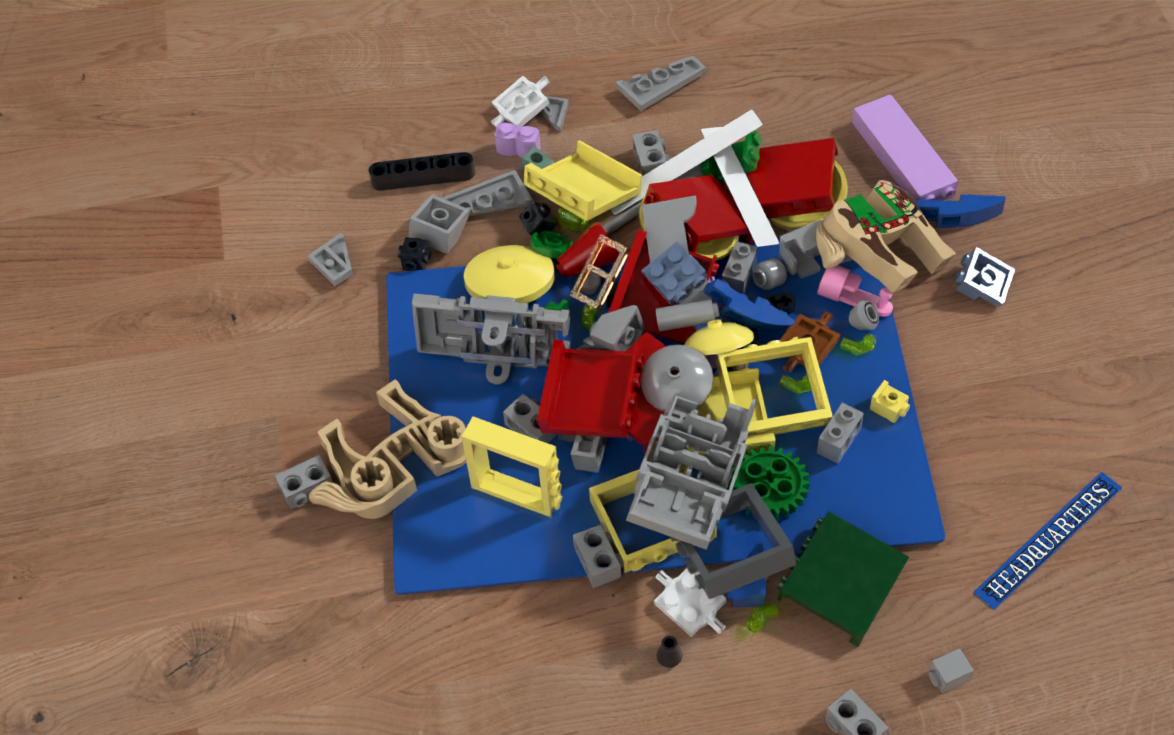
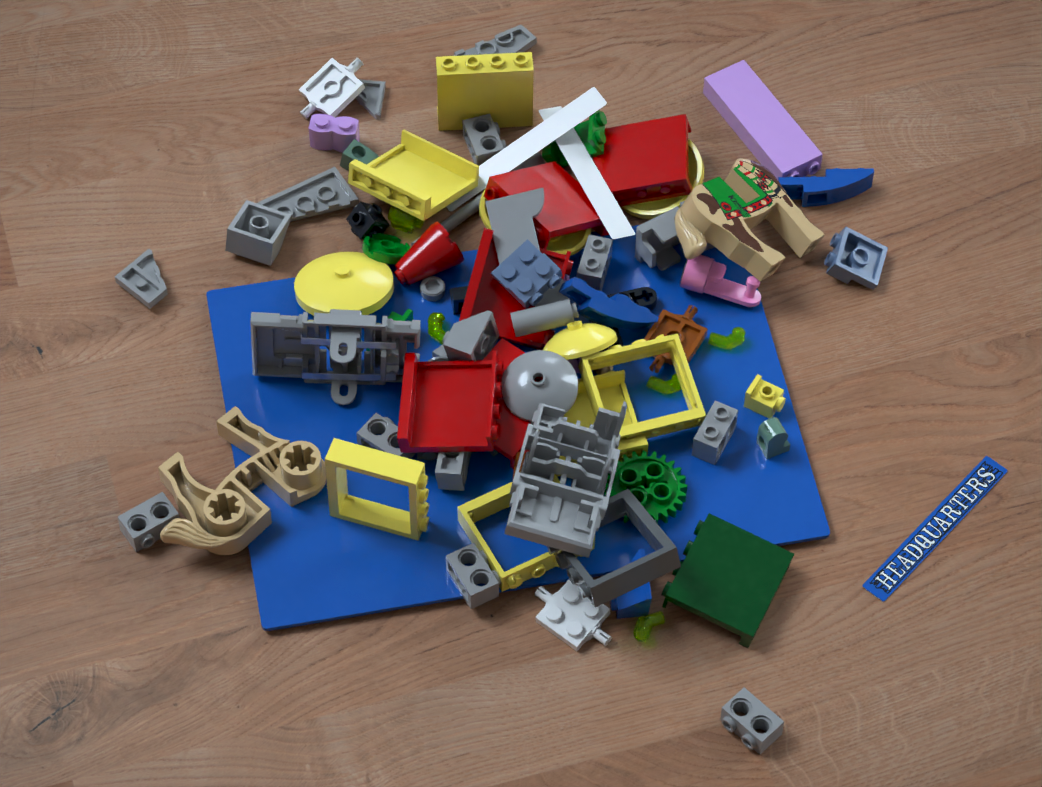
camera: 10 degrees left, 0 degrees up
black beam [368,152,475,191] -> none
black brick [398,237,432,271] -> none
clear orange window [569,233,631,311] -> none
black cone [656,636,682,668] -> none
light grey head [753,258,787,291] -> none
light grey cone [849,300,879,330] -> none
light grey brick [929,649,974,694] -> none
none -> light yellow panel [436,52,534,131]
none -> sand green leg [756,417,790,459]

